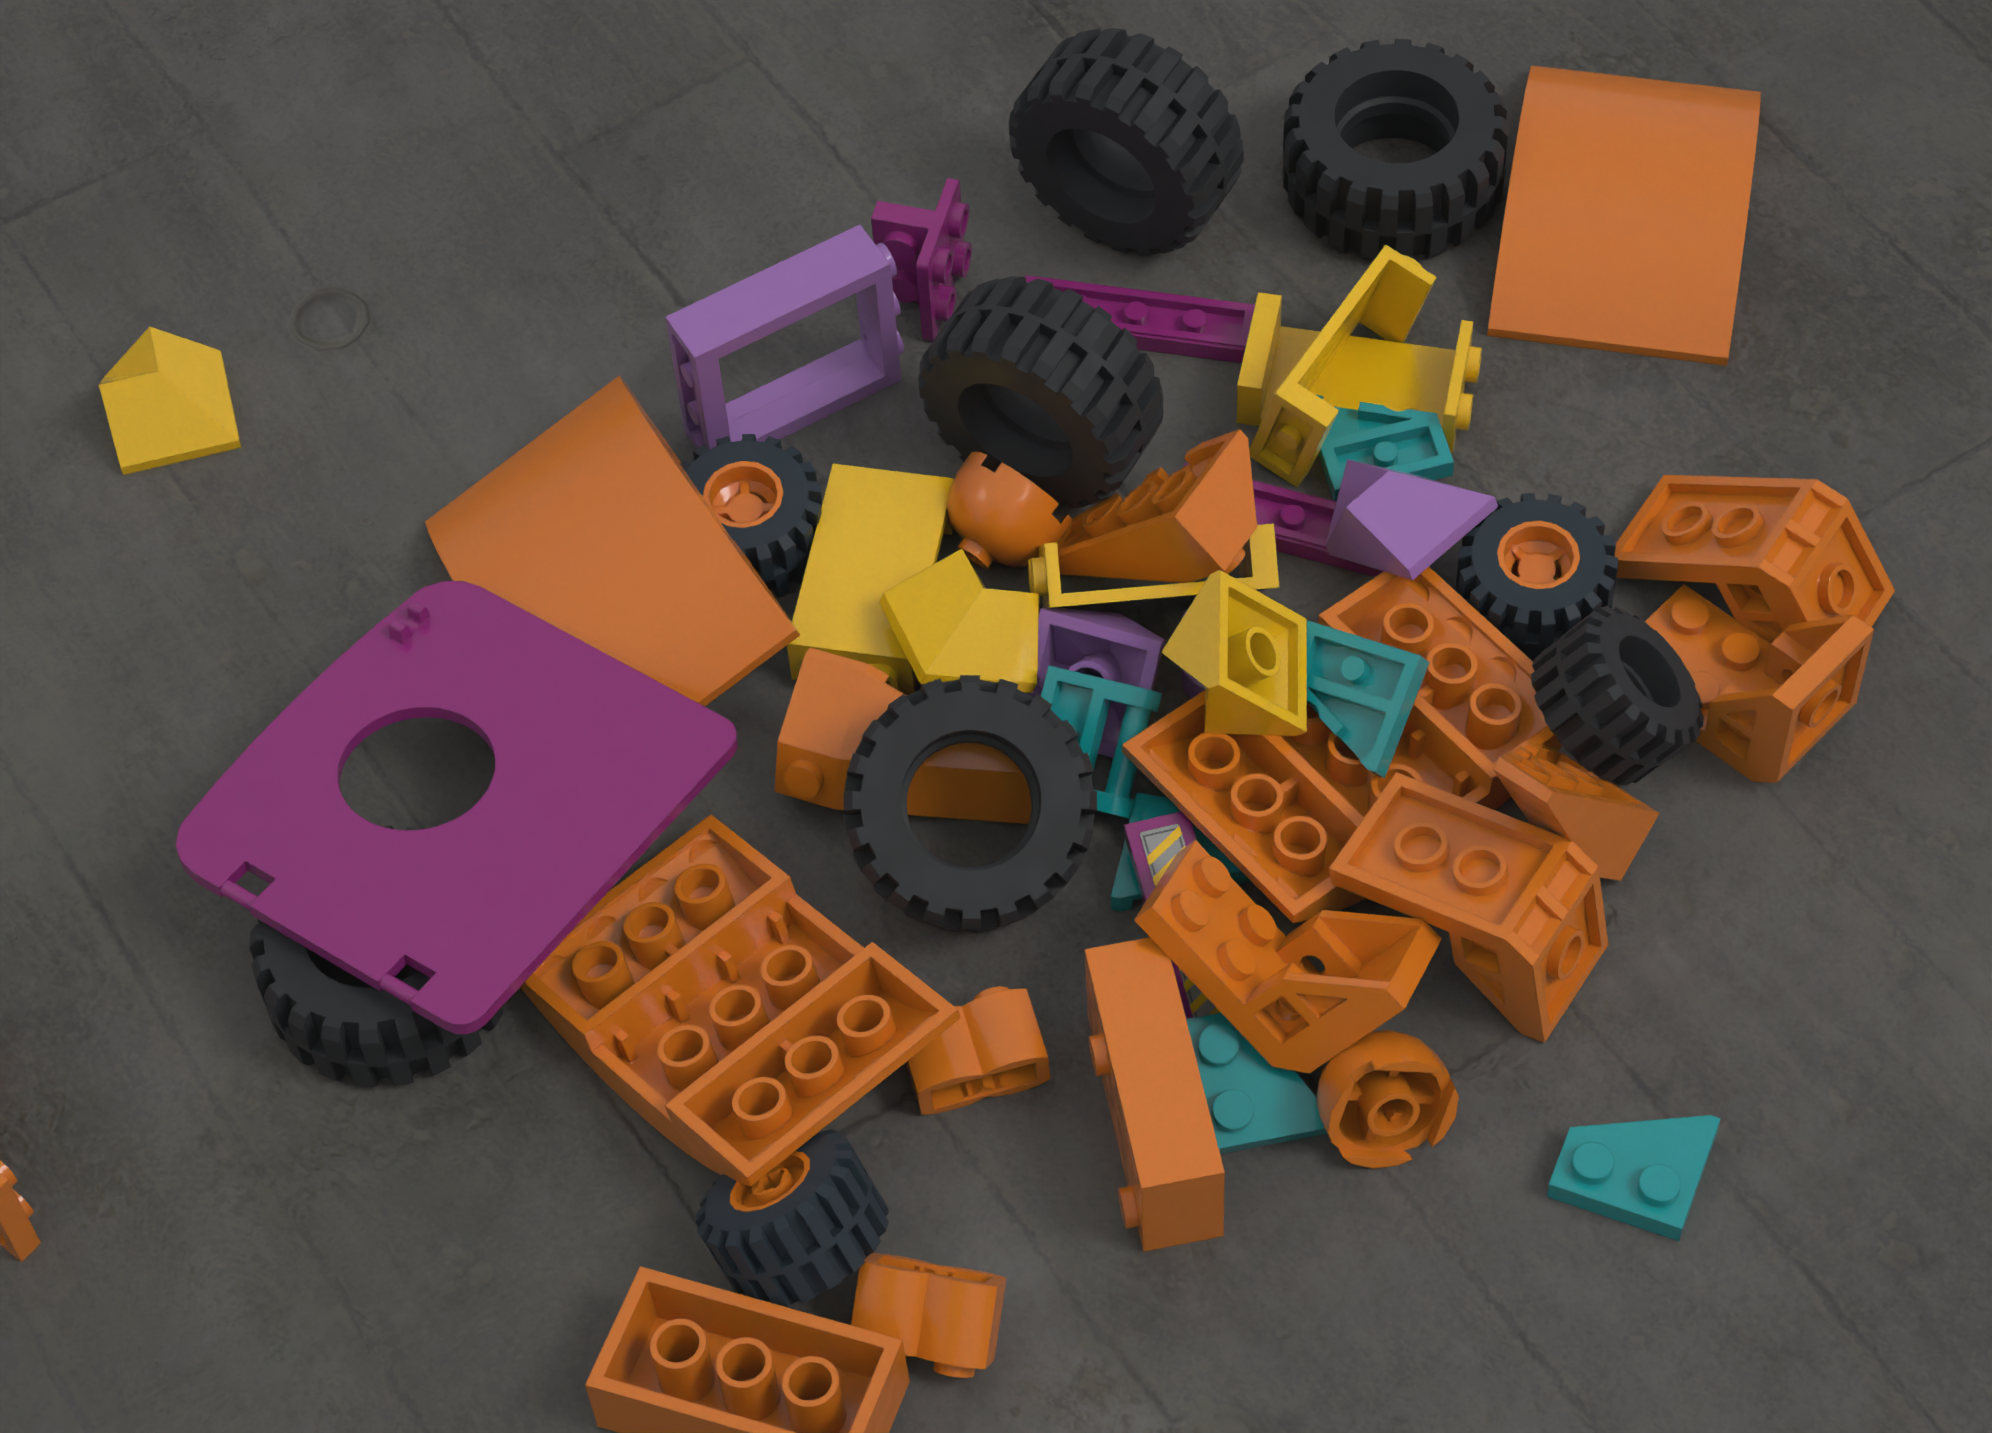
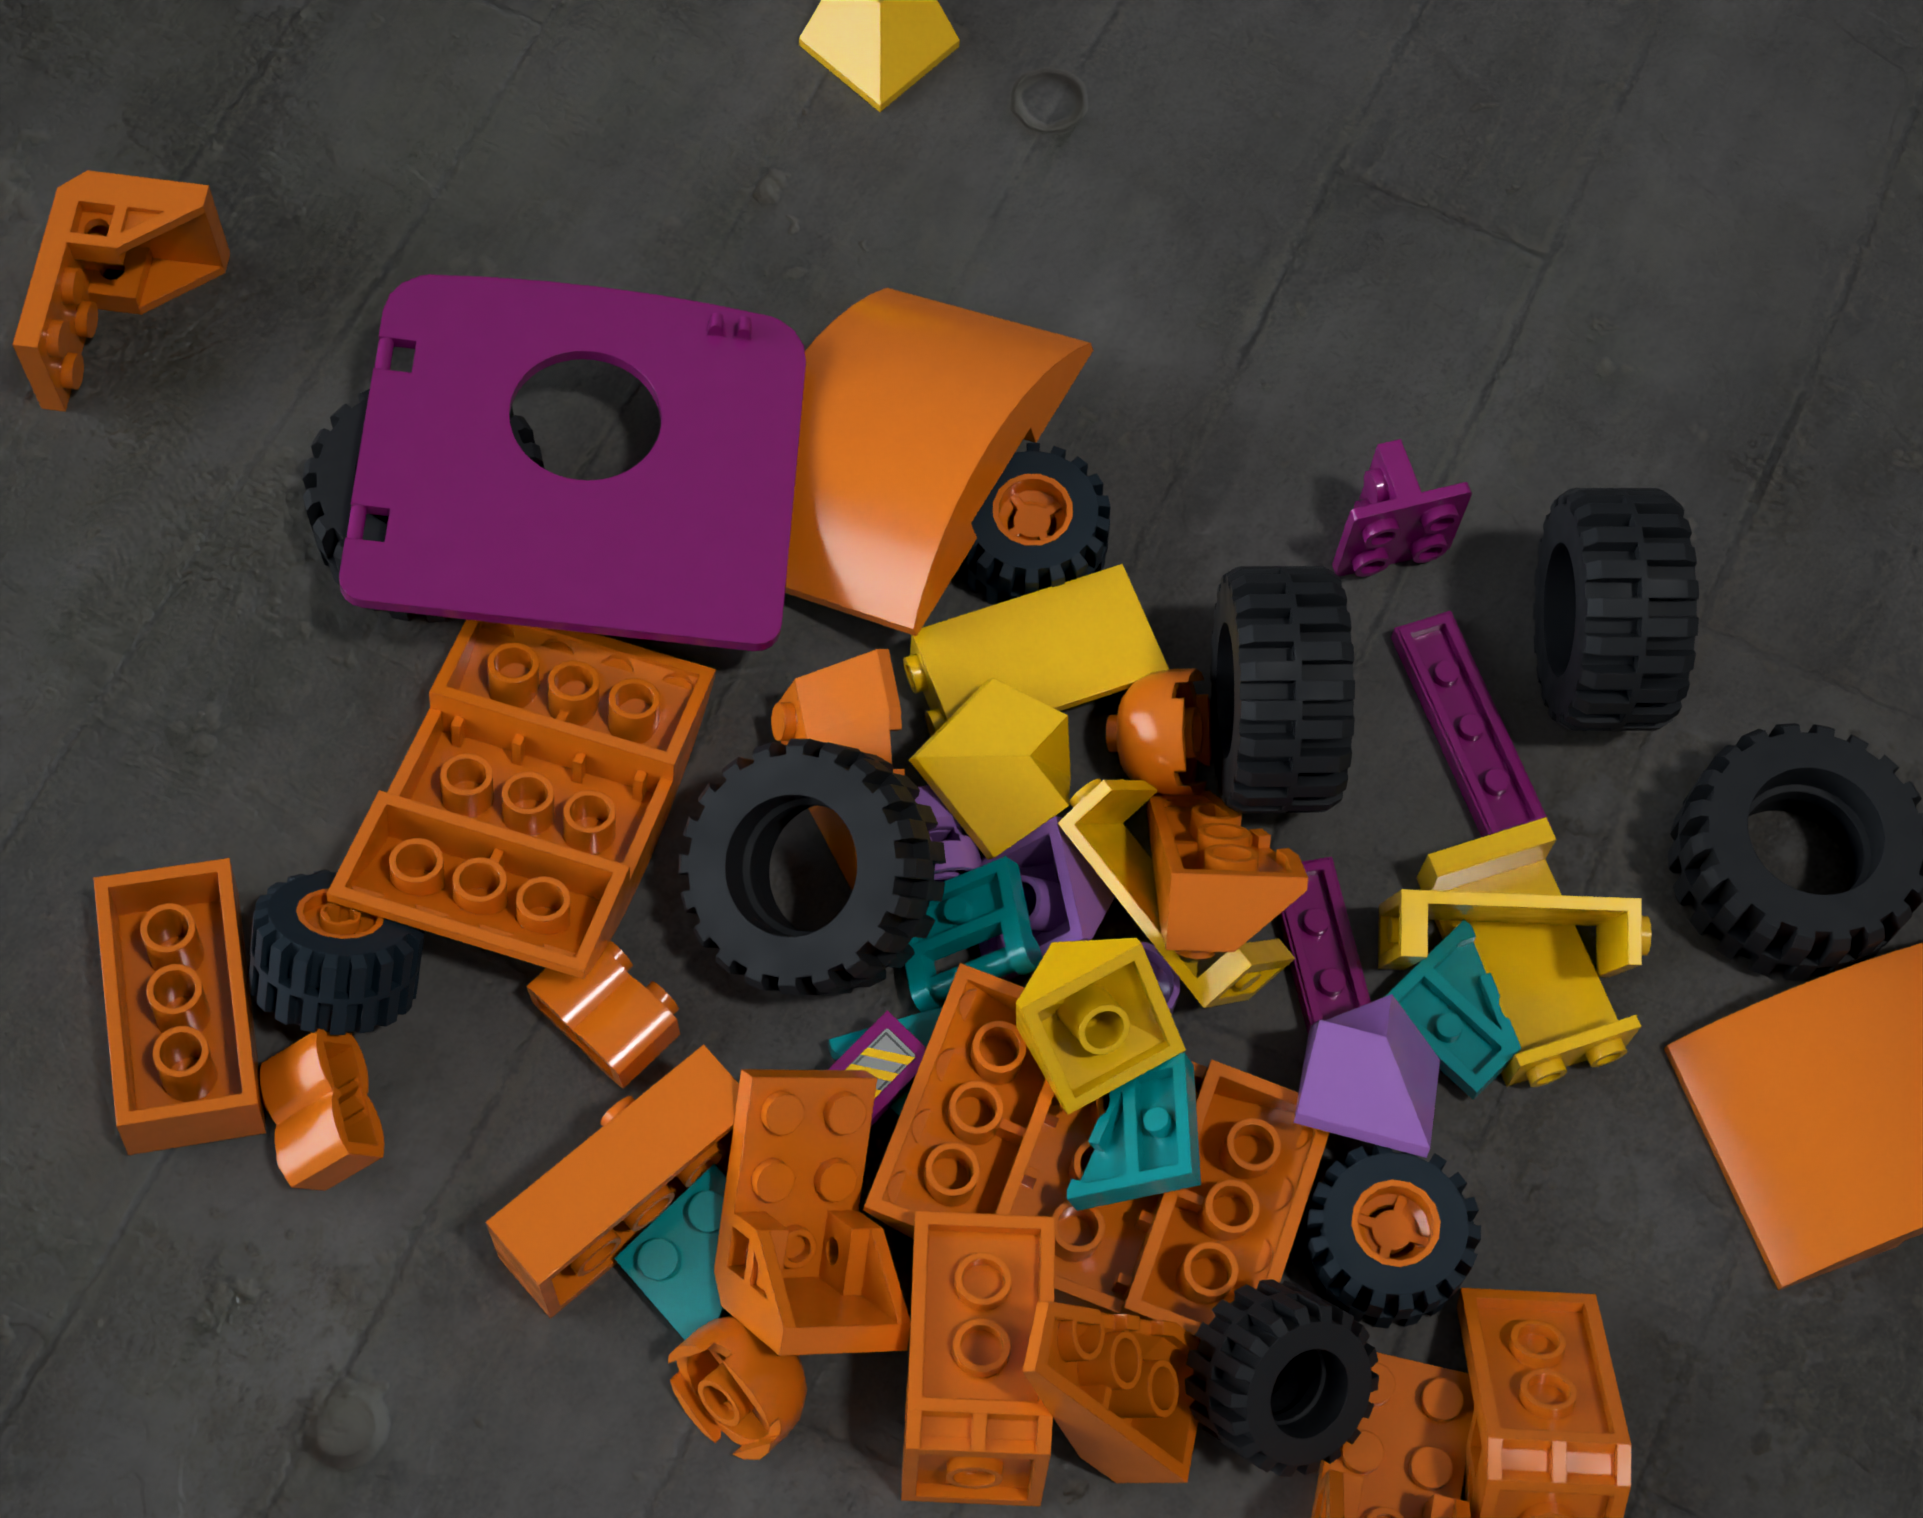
camera: 50 degrees right, 10 degrees up
medium lavender window [665,224,904,450] -> none

